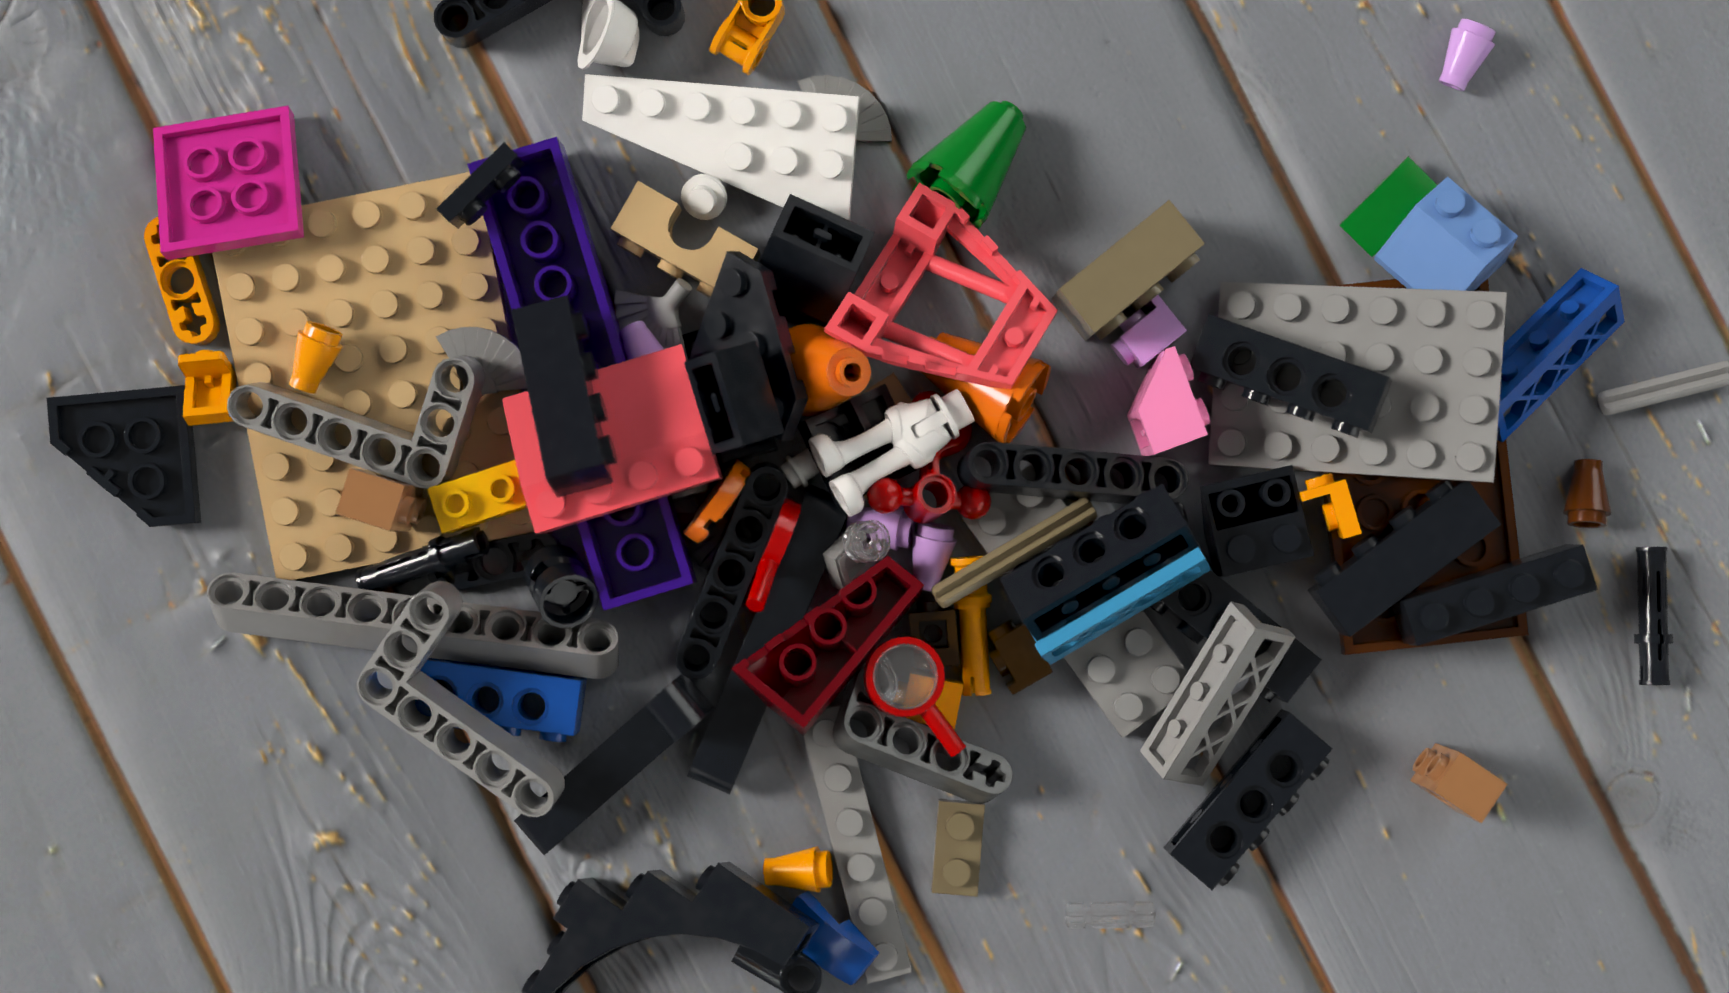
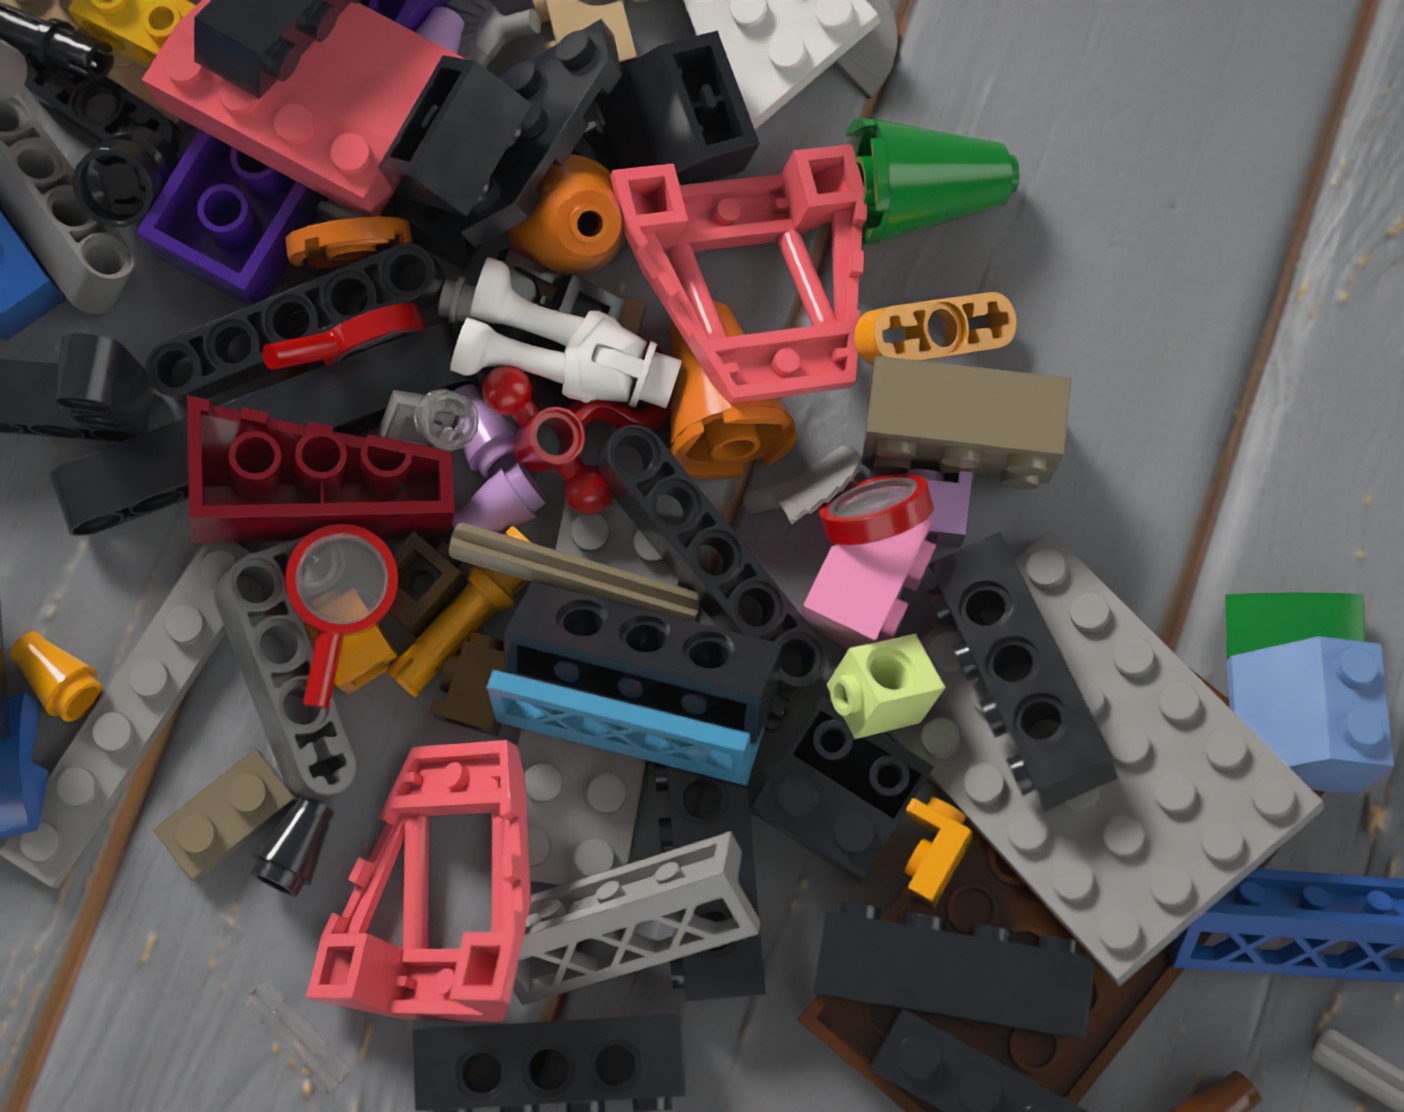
camera: 50 degrees right, 10 degrees down
none -> black cone [251,797,334,897]
none -> coral windscreen [306,740,531,1022]
none -> light grey hand [743,445,862,524]
none -> red piece [819,474,934,545]
none -> yellowish green brick [827,633,945,739]
none -> light orange beam [854,292,1017,366]

